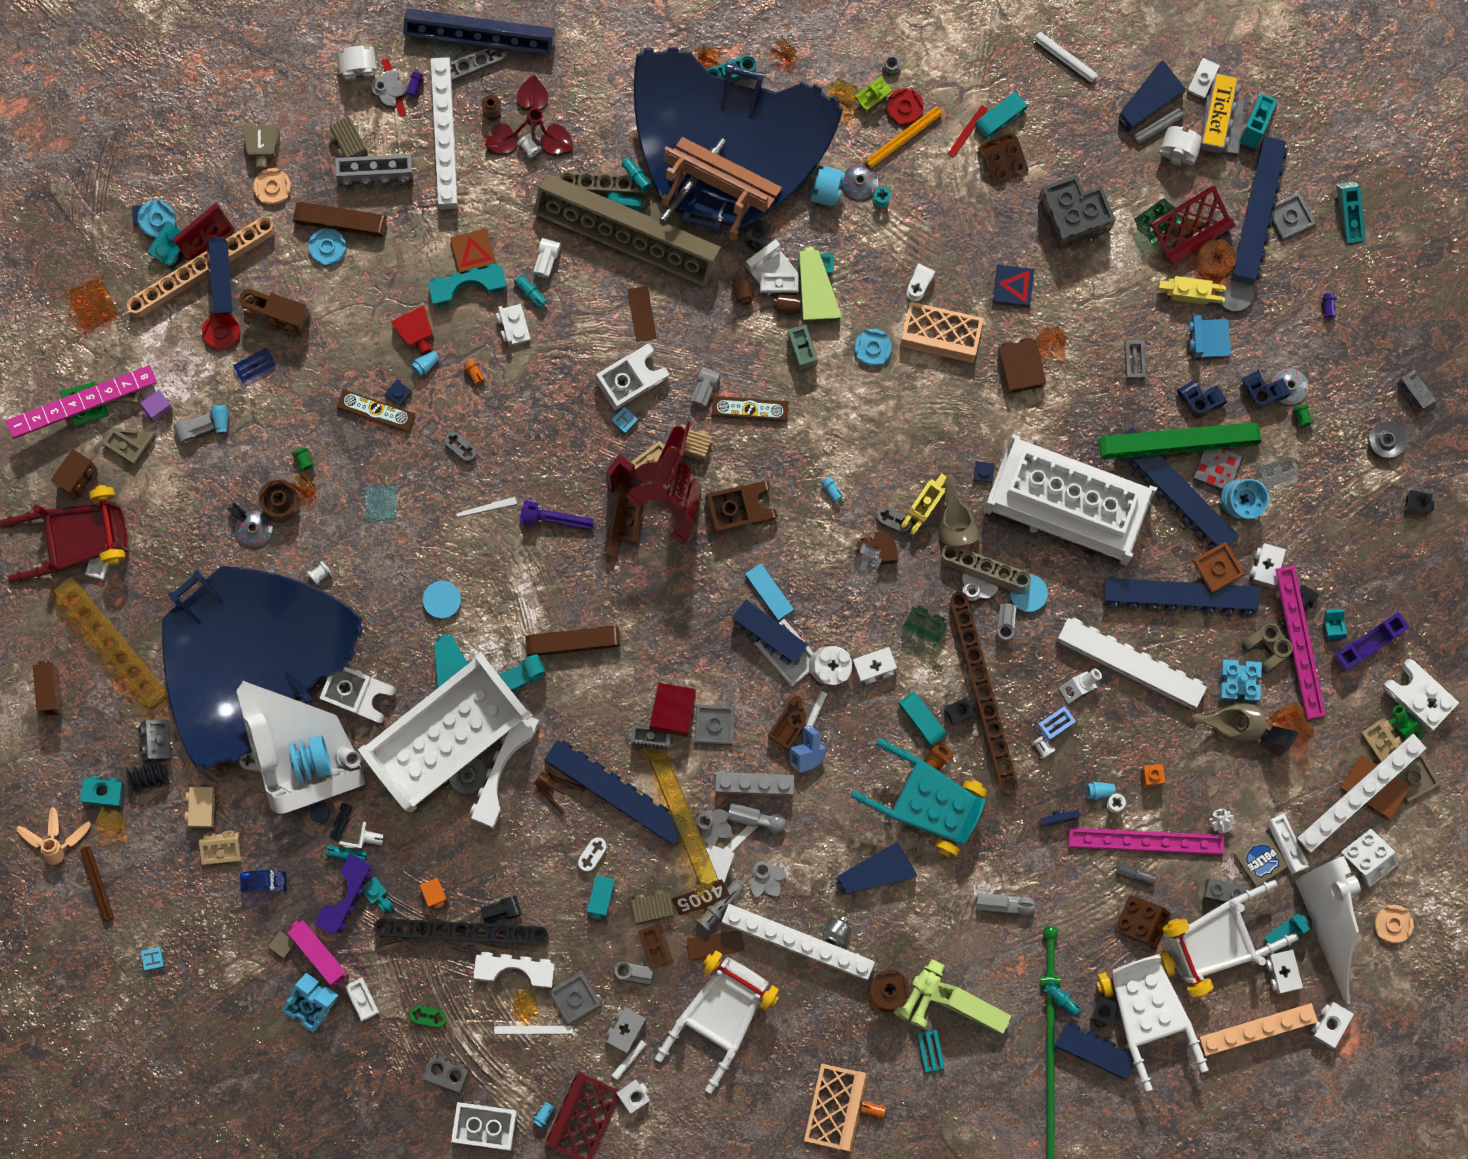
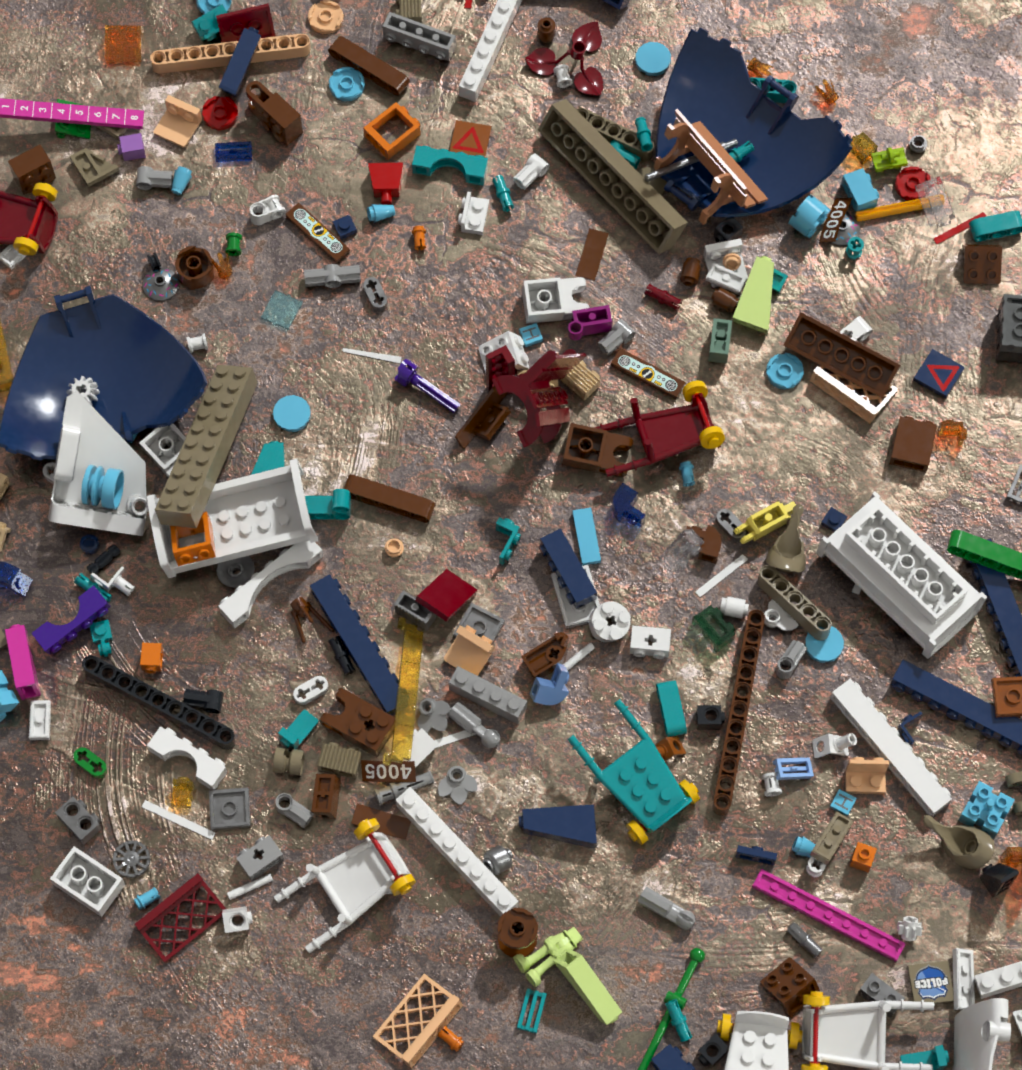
camera: 30 degrees right, 10 degrees down
none -> white gear [67,376,100,406]
none -> flat silver wheel [112,841,151,878]
none -> light nougat bracket [153,95,202,148]
none -> dark tan brick [155,365,258,528]
none -> orange window [170,512,216,566]
none -> white piece [250,195,286,225]
none -> dark tan wheel [273,747,305,776]
none -> light grey piece [304,264,361,288]
none -> reddish brown brick [319,688,397,758]
none -> black pin [328,636,356,676]
none -> orange window [363,102,421,160]
none -> light nougat plate [385,539,404,557]
none -> light nougat bracket [444,625,496,676]
none -> white bracket [479,331,529,373]
none -> teal bracket [496,517,521,565]
none -> magenta hinge [568,305,612,341]
none -> dark red piece [594,380,725,477]
none -> clear blue brick [612,483,646,527]
none -> medium azure tile [635,42,671,76]
none -> dark red pin [644,284,683,311]
none -> white sticker [696,554,748,597]
none -> white brick [720,596,749,619]
none -> light nougat plate [723,253,741,271]
none -> teal pin [729,141,754,162]
none -> reddish brown arch [783,311,902,398]
none -> dark tan tile [810,812,854,865]
none -> reddish brown sticker [819,198,852,242]
none -> medium azure tile [830,789,857,816]
none -> medium azure brick [841,168,879,212]
none -> light nougat bracket [845,757,889,794]
none -> dark blue bracket [897,711,922,747]
none -> clear window [915,176,956,228]

